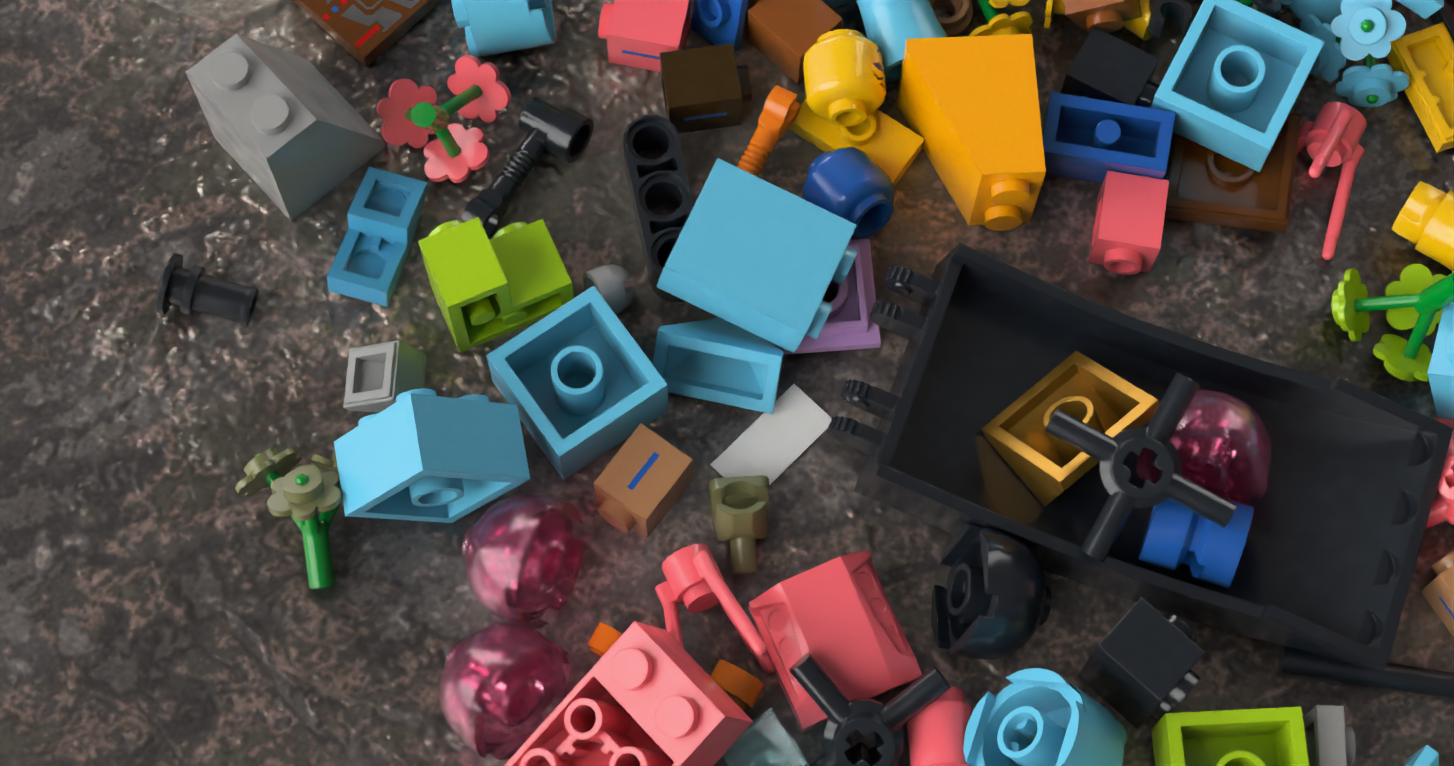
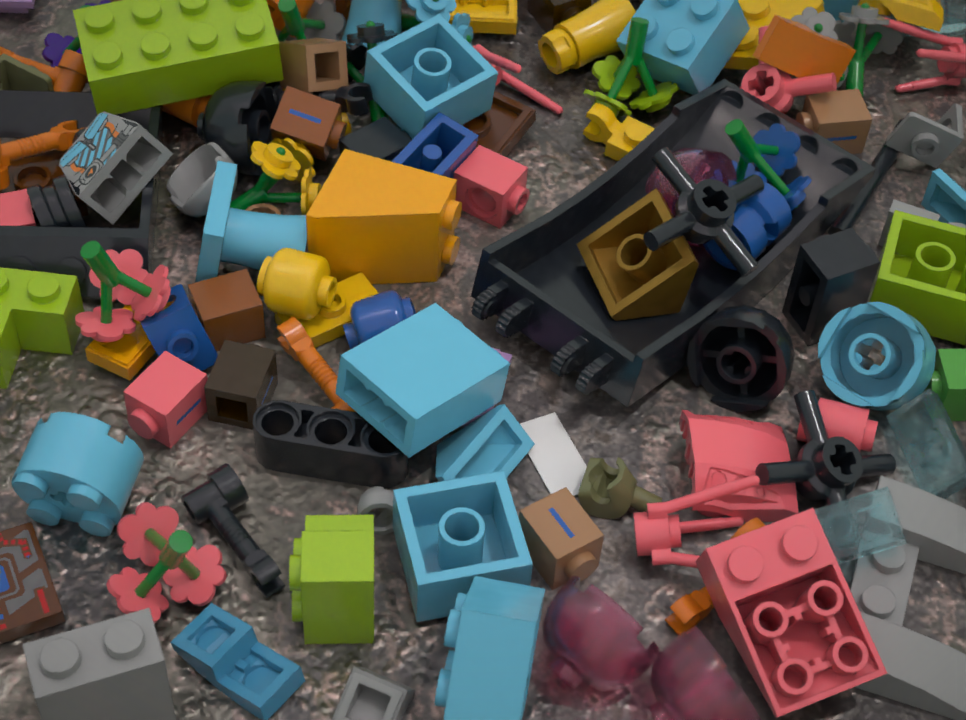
camera: 70 degrees left, 20 degrees down
none -> yellow plate [583,103,655,161]
none -> plant [712,119,812,210]

